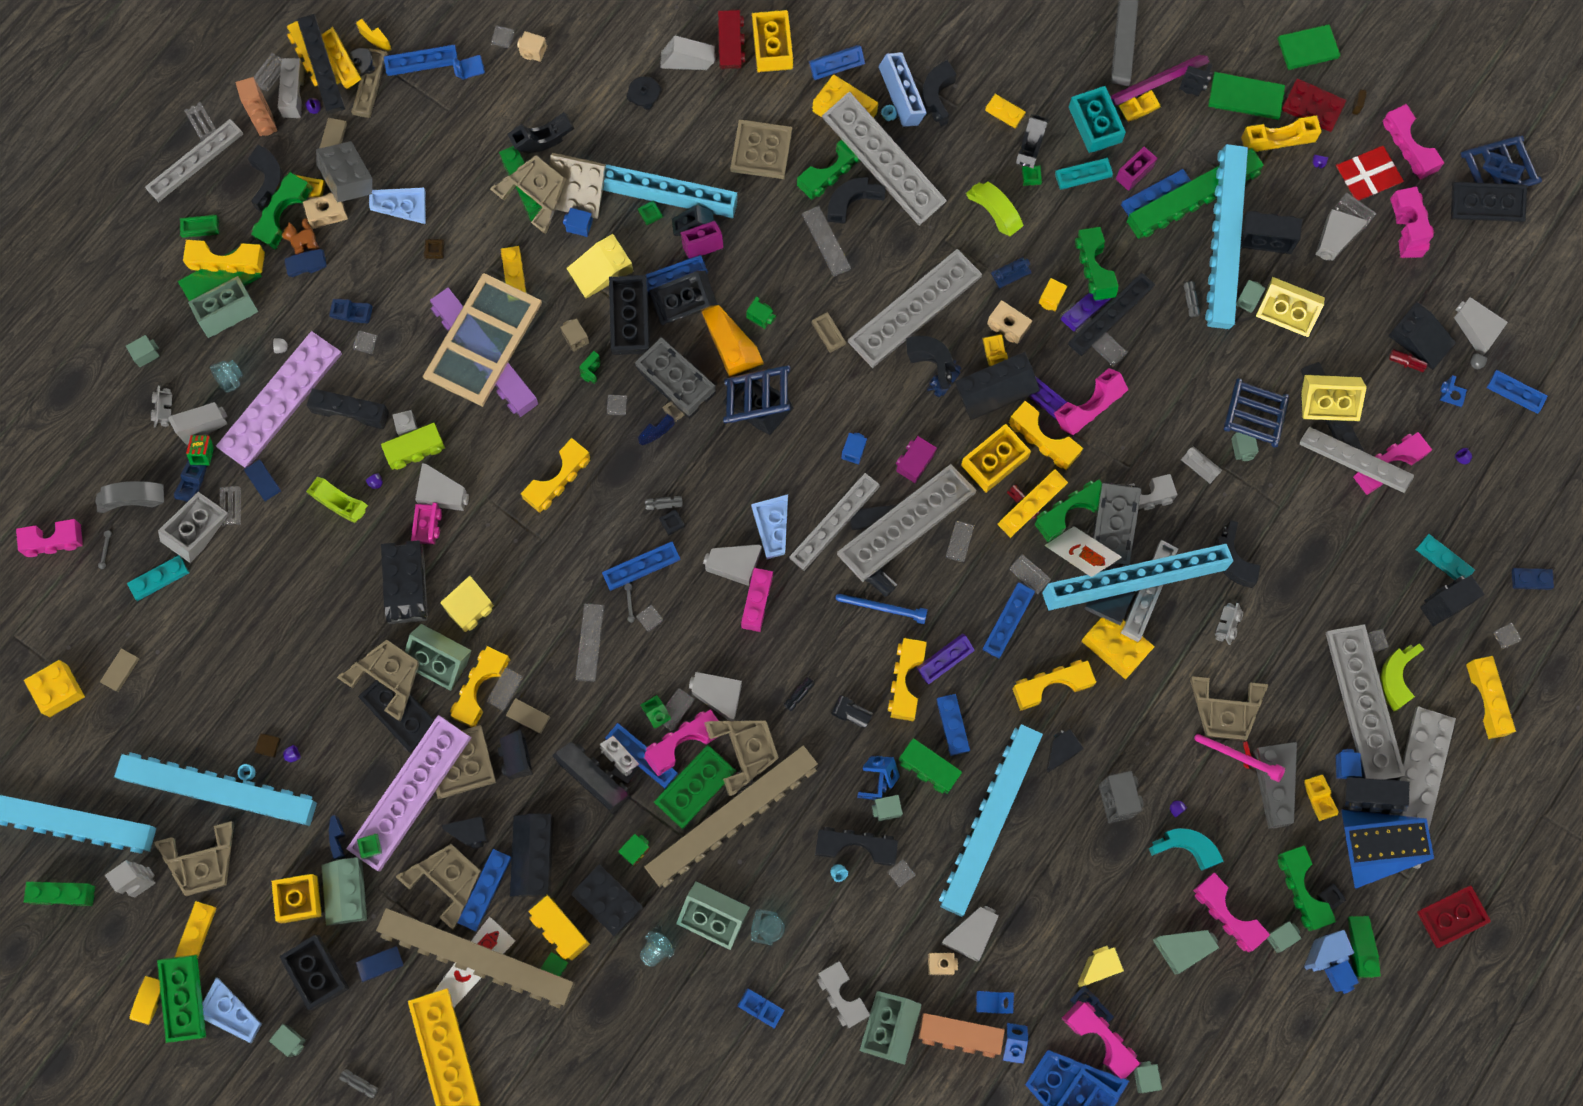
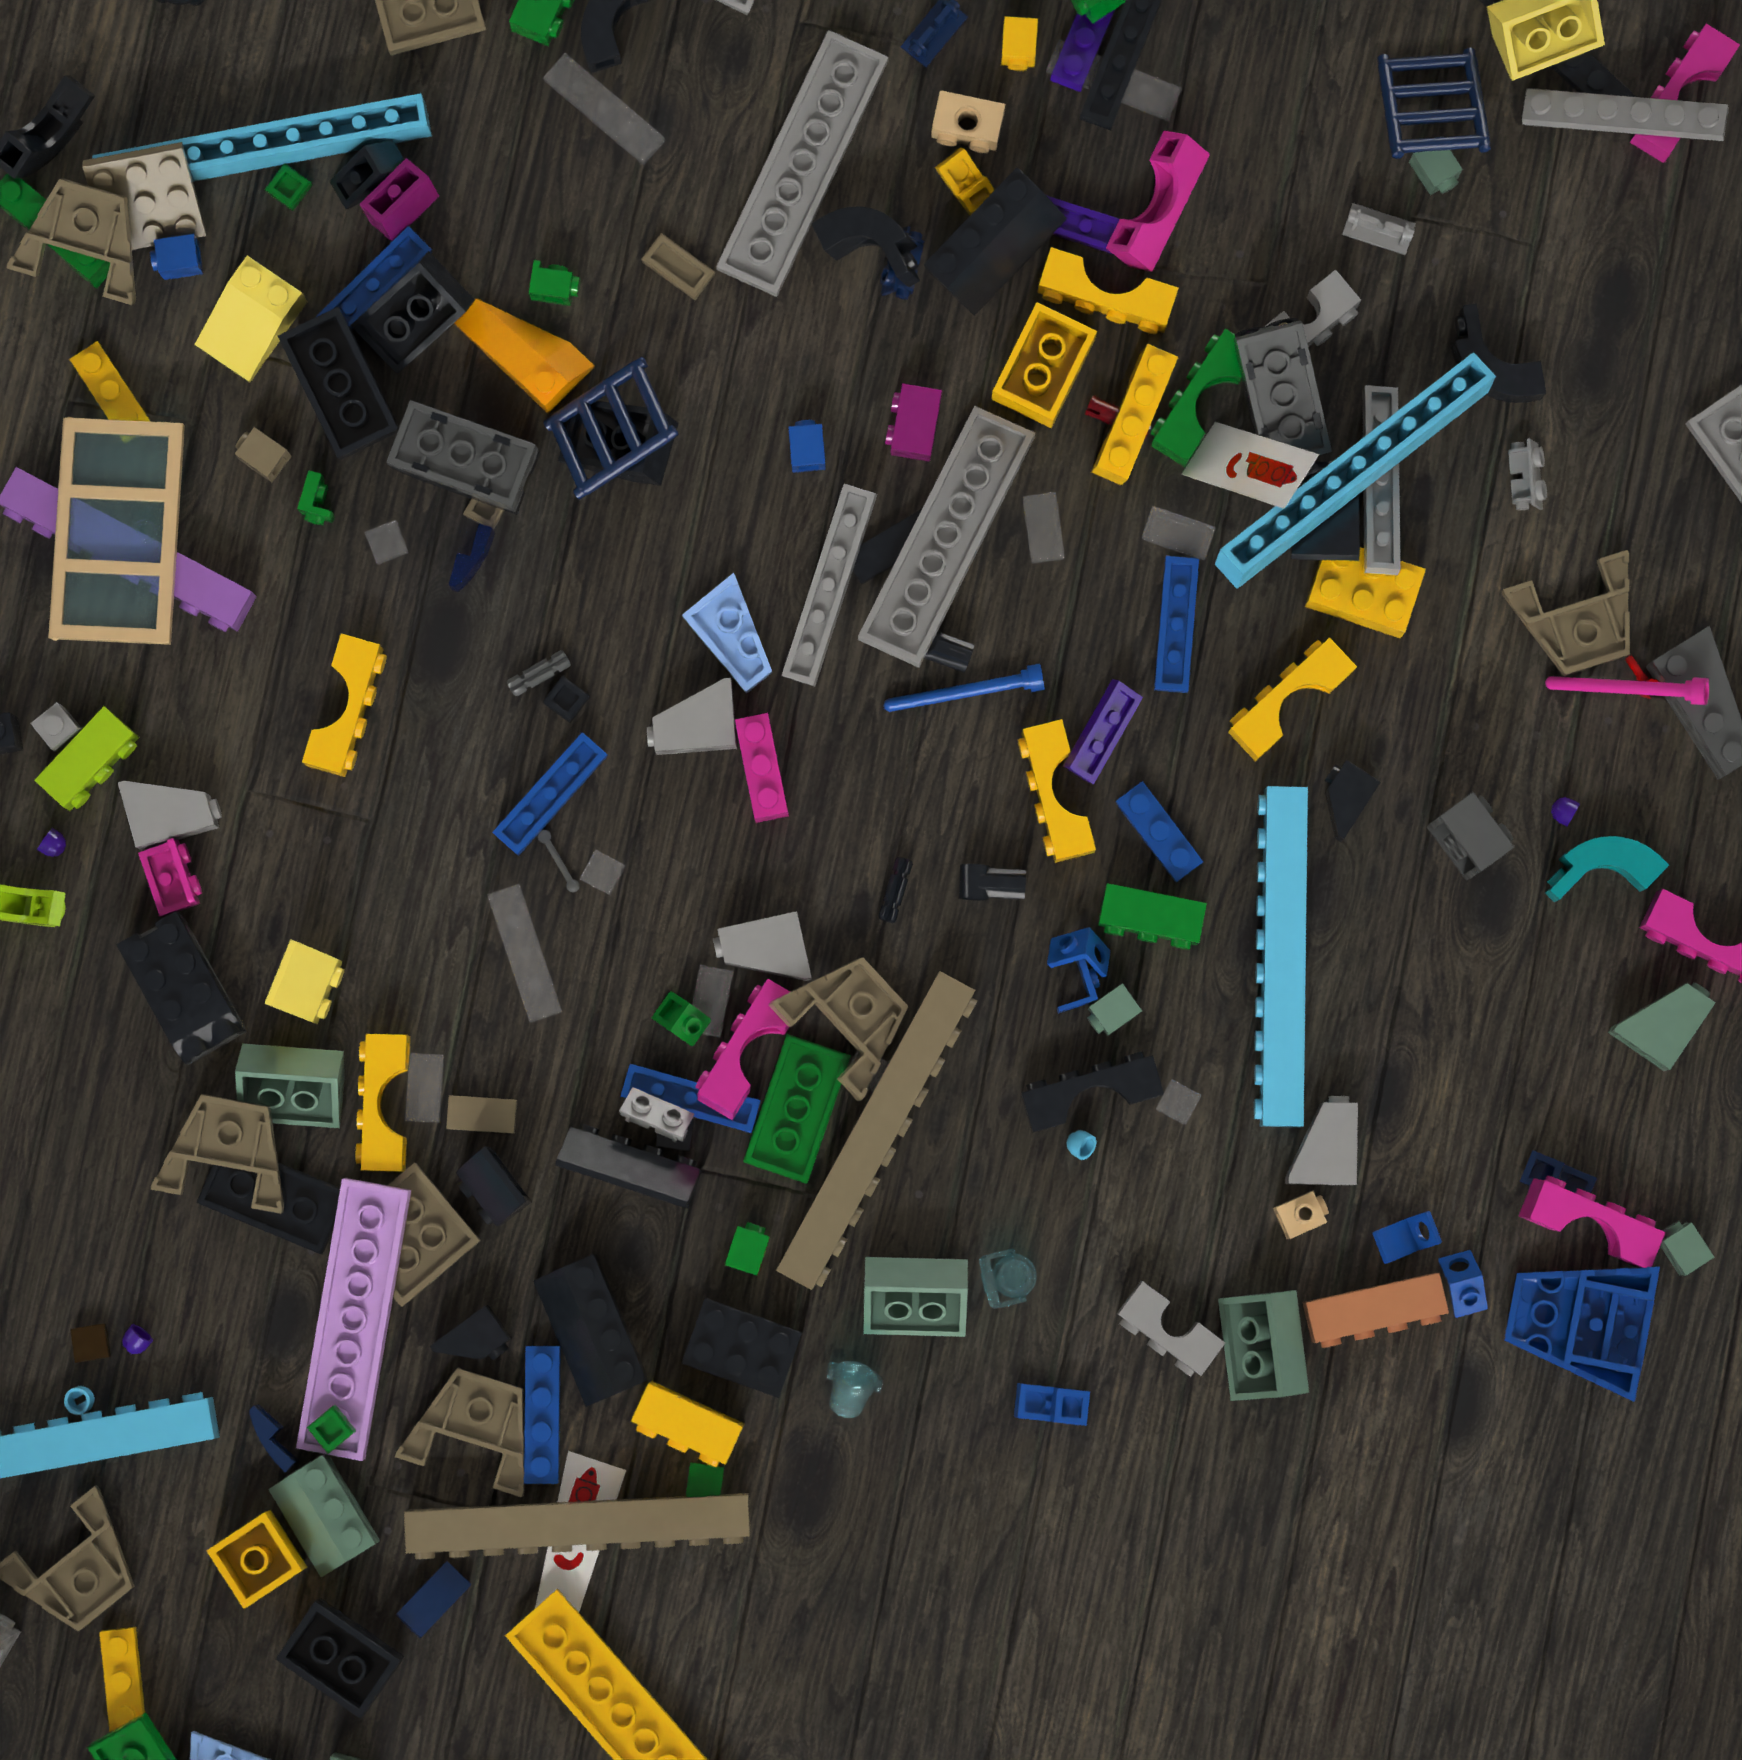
camera: 20 degrees left, 10 degrees up
light yellow slope [1078,946,1123,987] -> none

